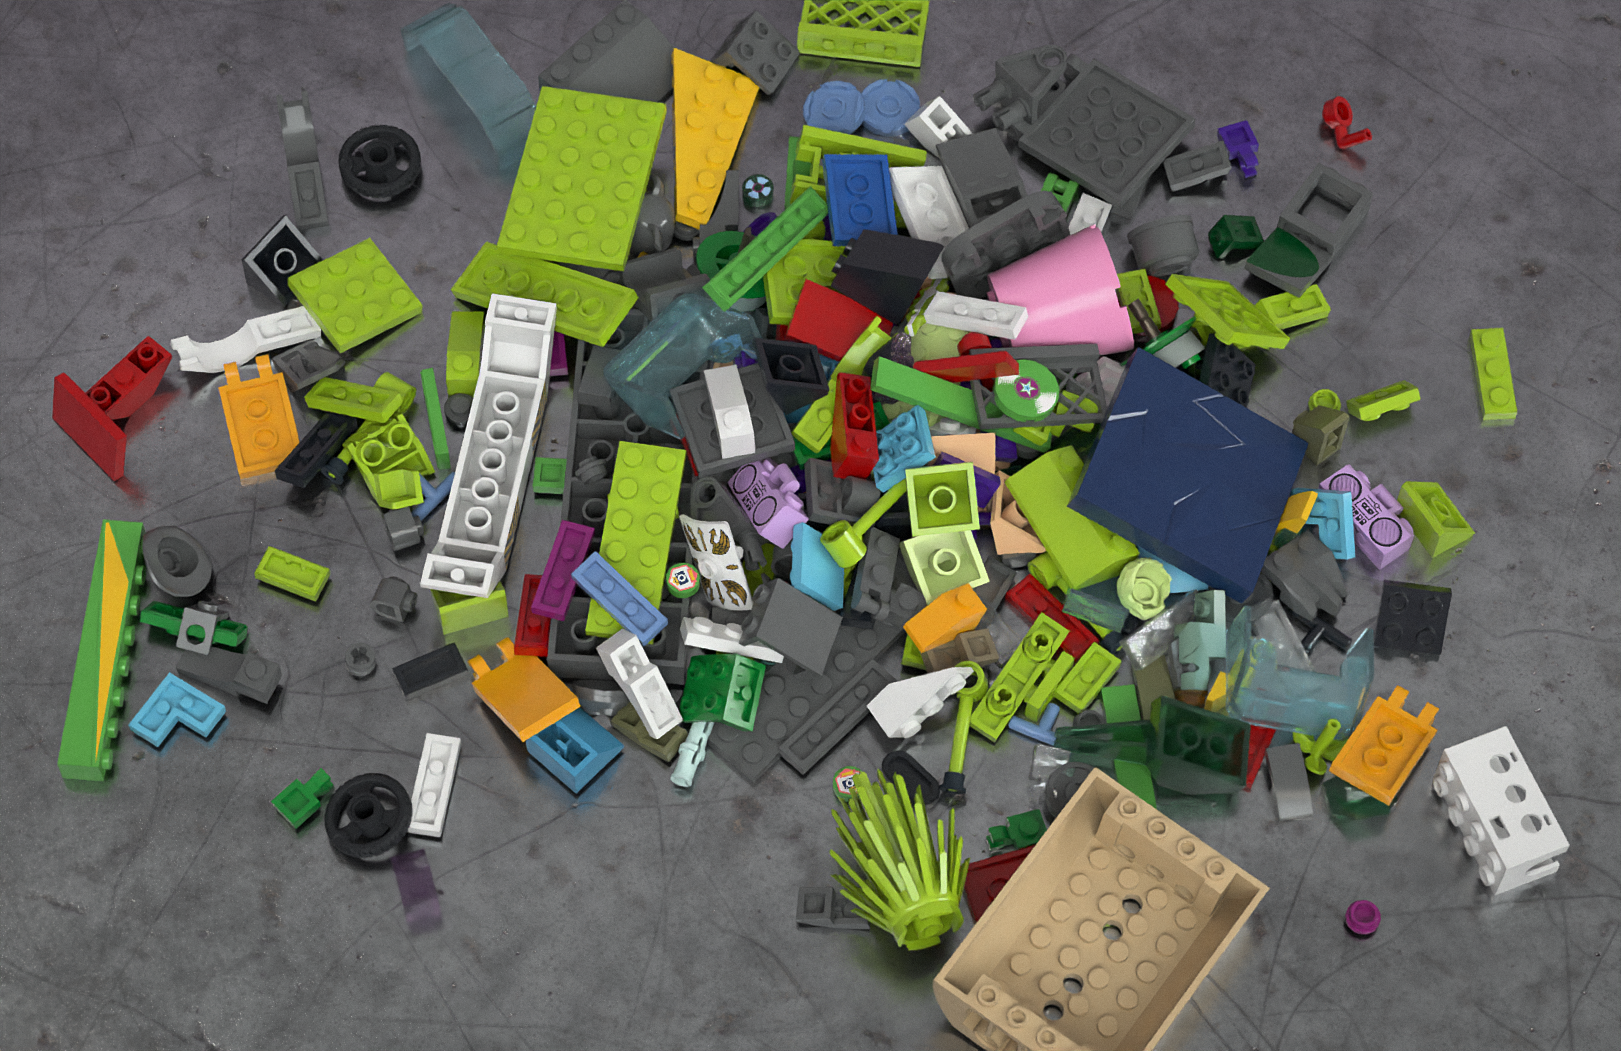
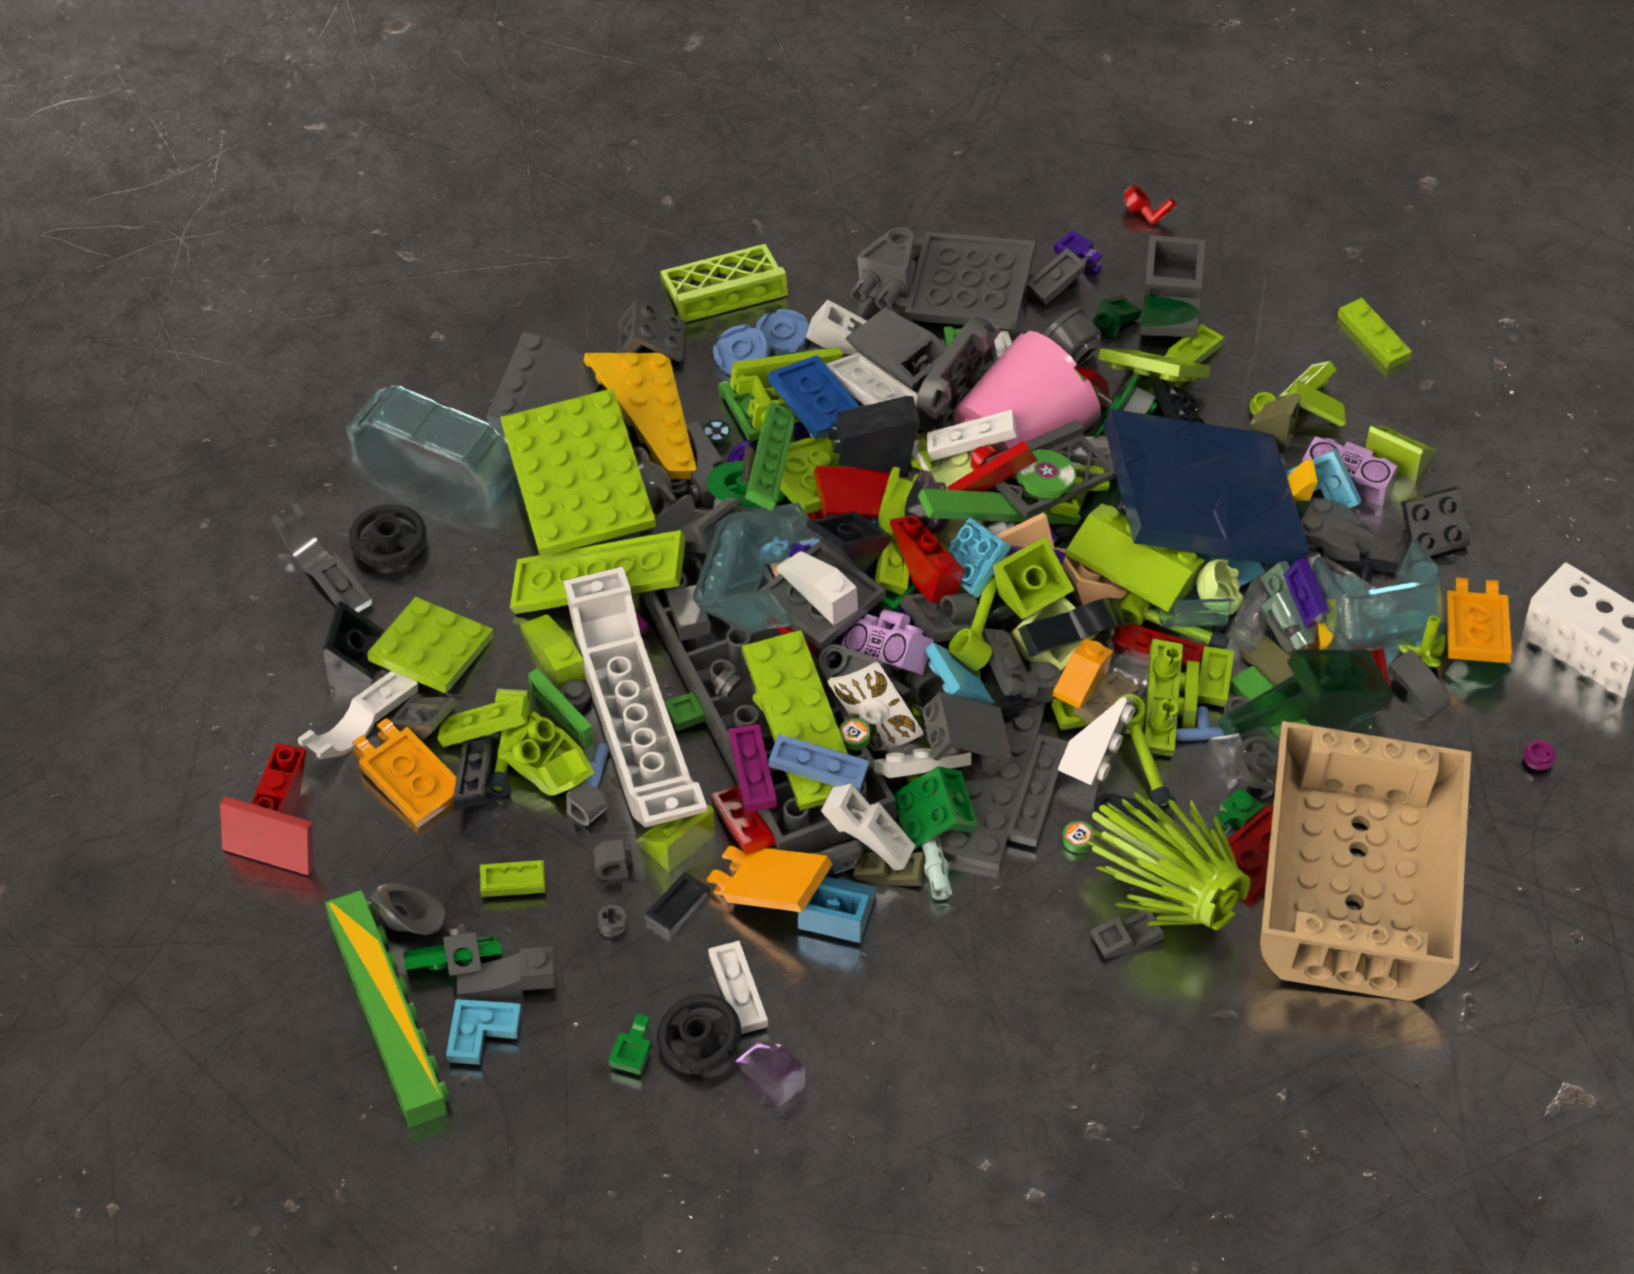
camera: 25 degrees left, 10 degrees down
none -> black piece [1018,597,1131,657]
none -> dark purple plate [1283,559,1330,627]
none -> lime slope [1287,380,1346,427]

